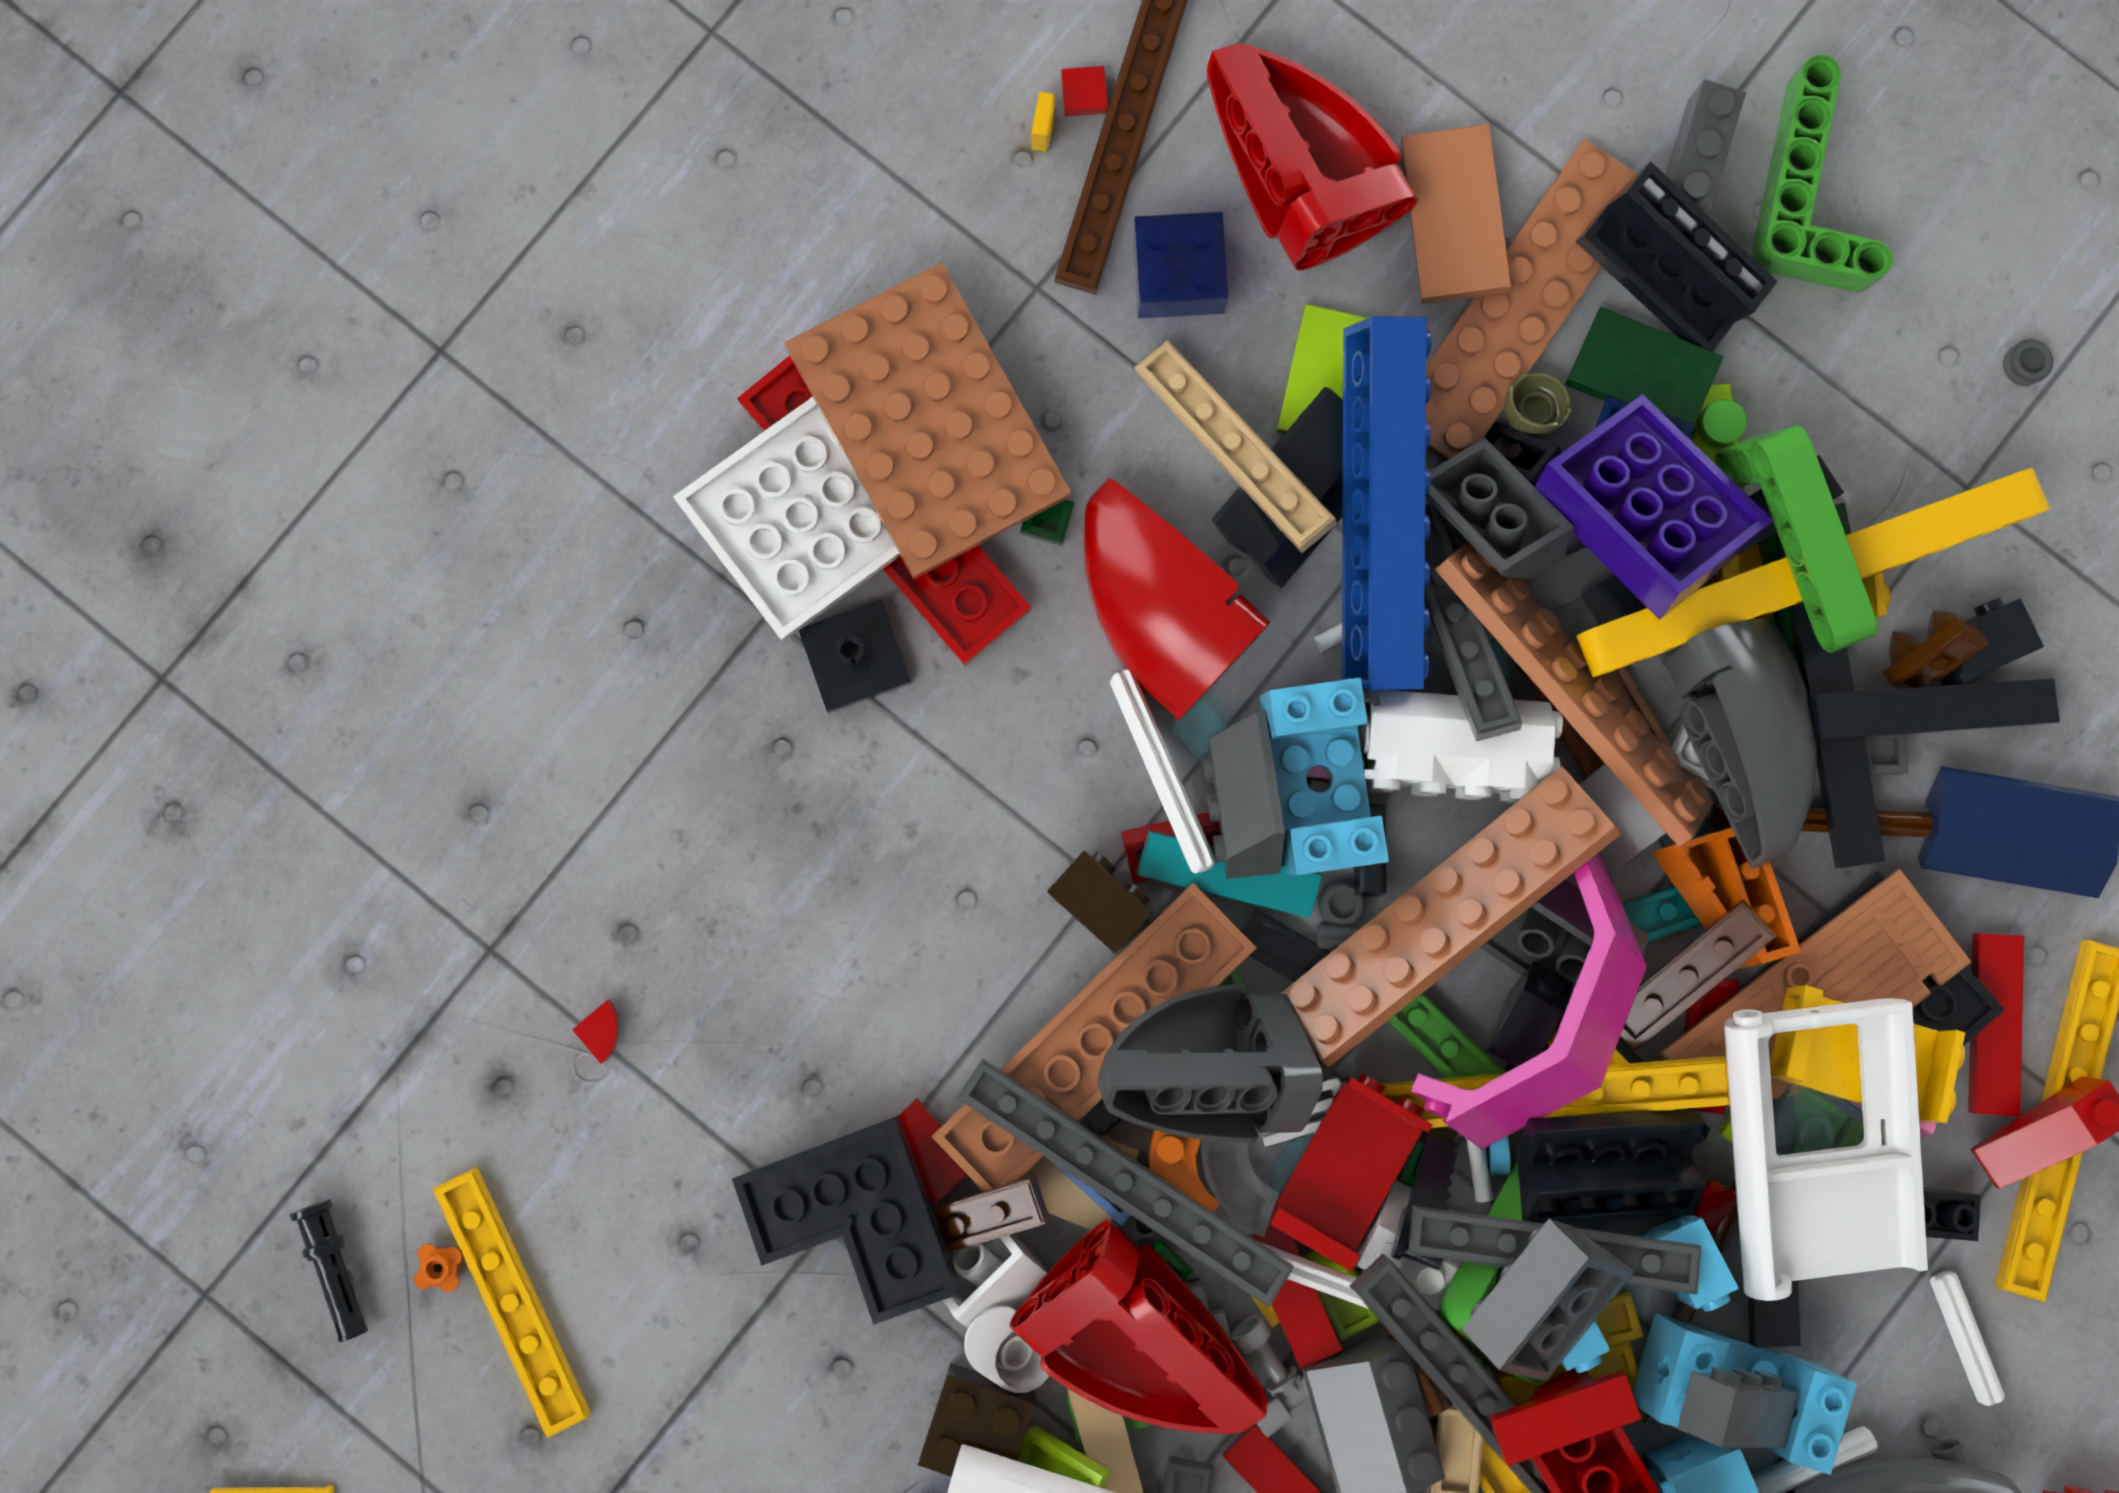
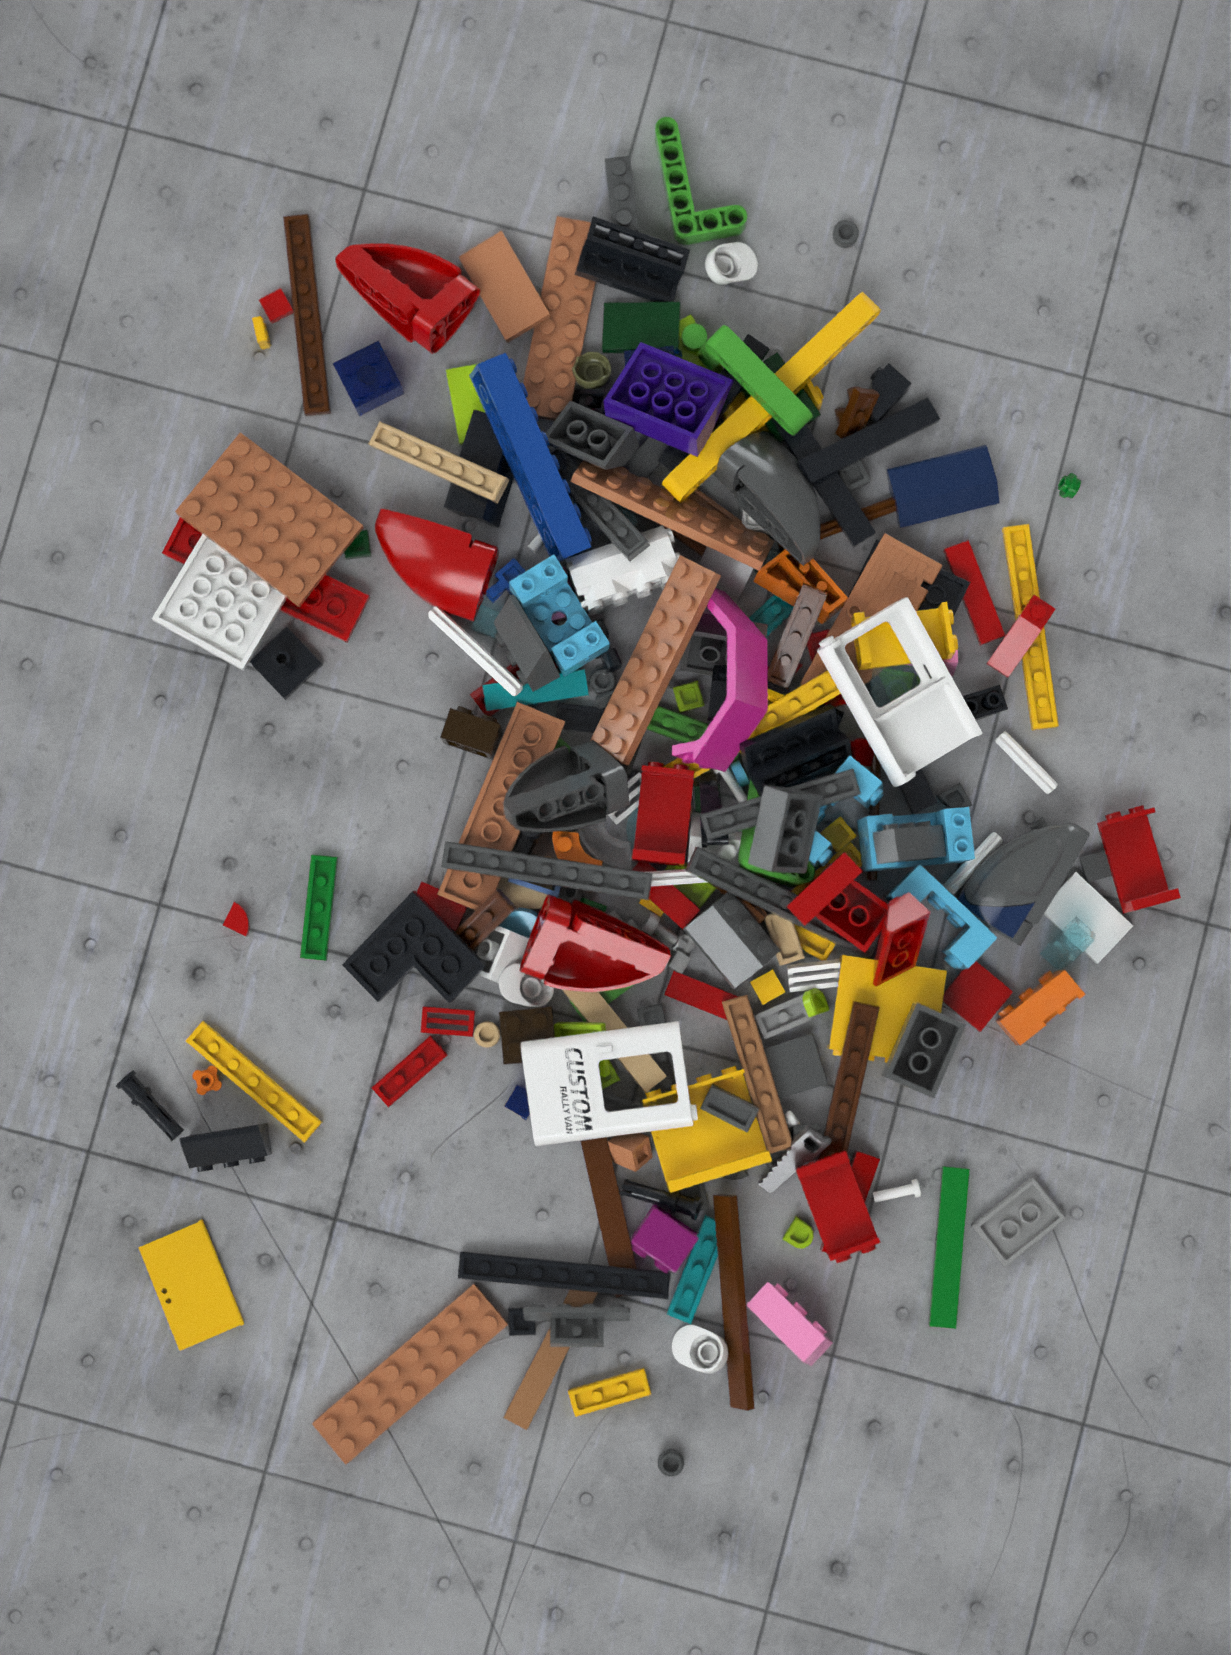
camera: 20 degrees left, 0 degrees up
none -> black slope [179,1123,272,1172]
none -> green tile [300,855,338,961]
none -> red tile [372,1035,448,1108]
none -> red tile [420,1007,475,1037]
none -> tan tile [474,1021,501,1048]
none -> blue plate [486,558,526,603]
none -> medium azure tile [499,907,538,938]
none -> lime tile [673,680,705,713]
none -> white cap [705,242,758,285]
none -> dark grey tile [936,783,972,808]

